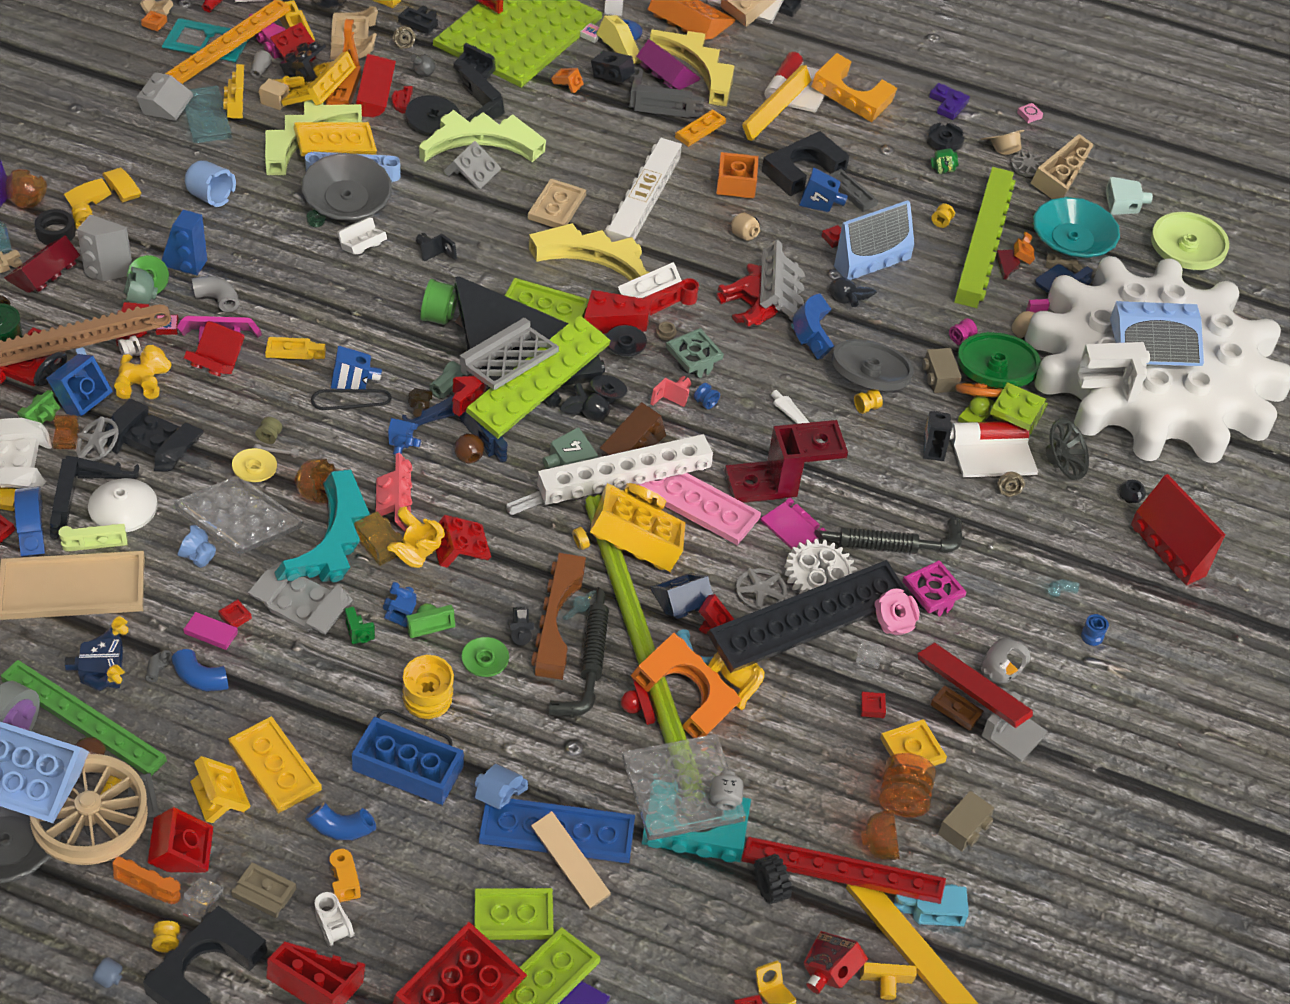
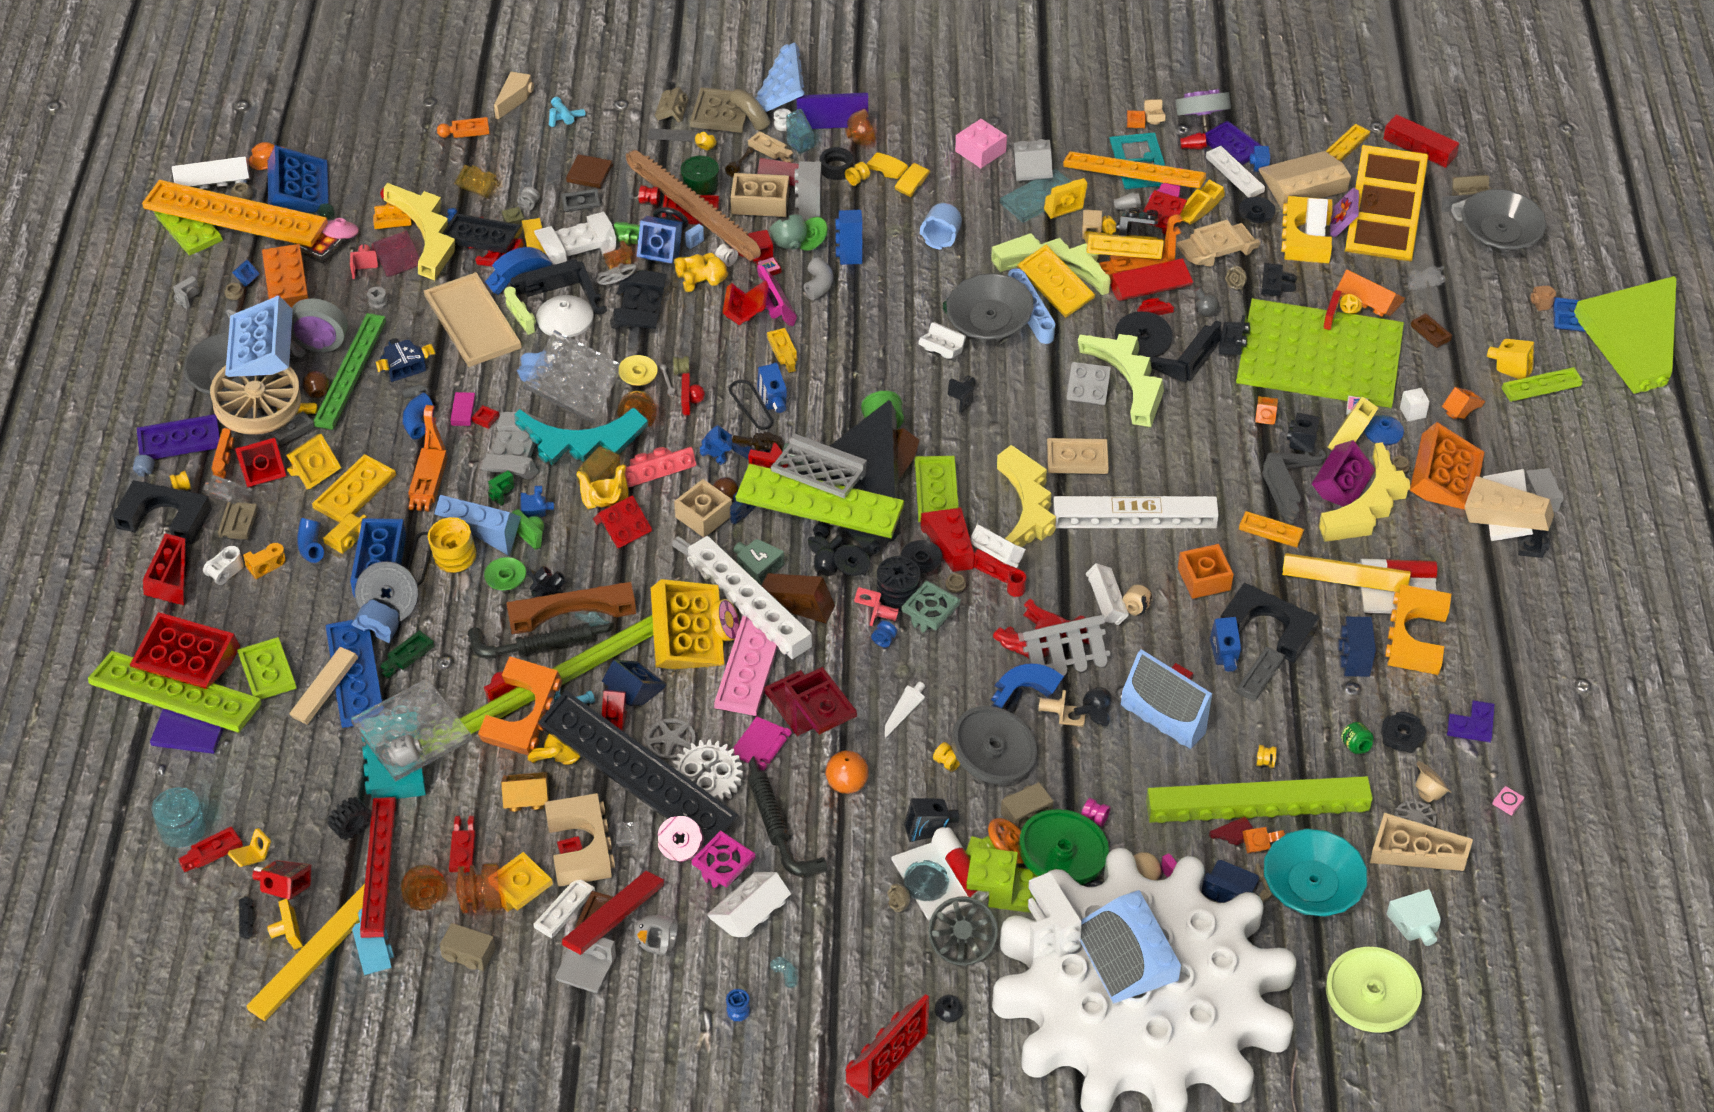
camera: 75 degrees right, 0 degrees up
none -> dark purple plate [137,414,220,459]
none -> yellow bracket [323,513,368,554]
none -> piece [355,561,419,621]
none -> dark green plate [381,630,435,678]
none -> orange hinge [408,405,448,512]
none -> medium blue wedge [434,495,521,556]
none -> red hinge [449,816,476,872]
none -> slope [501,772,549,811]
none -> white tile [534,880,595,939]
none -> tan arch [544,793,615,887]
none -> tan brick [674,479,732,538]
none -> red tile [681,373,705,415]
none -> white slope [707,872,791,937]
none -> tan brick [730,173,789,217]
none -> orange helmet [825,750,869,794]
none -> black wheel [877,556,920,612]
none -> clear light blue tile [904,860,949,901]
none -> bright pink brick [955,119,1007,168]
none -> tan bracket [1039,690,1085,727]
none -> white container [1086,563,1129,625]
none -> dark blue brick [1337,616,1376,677]

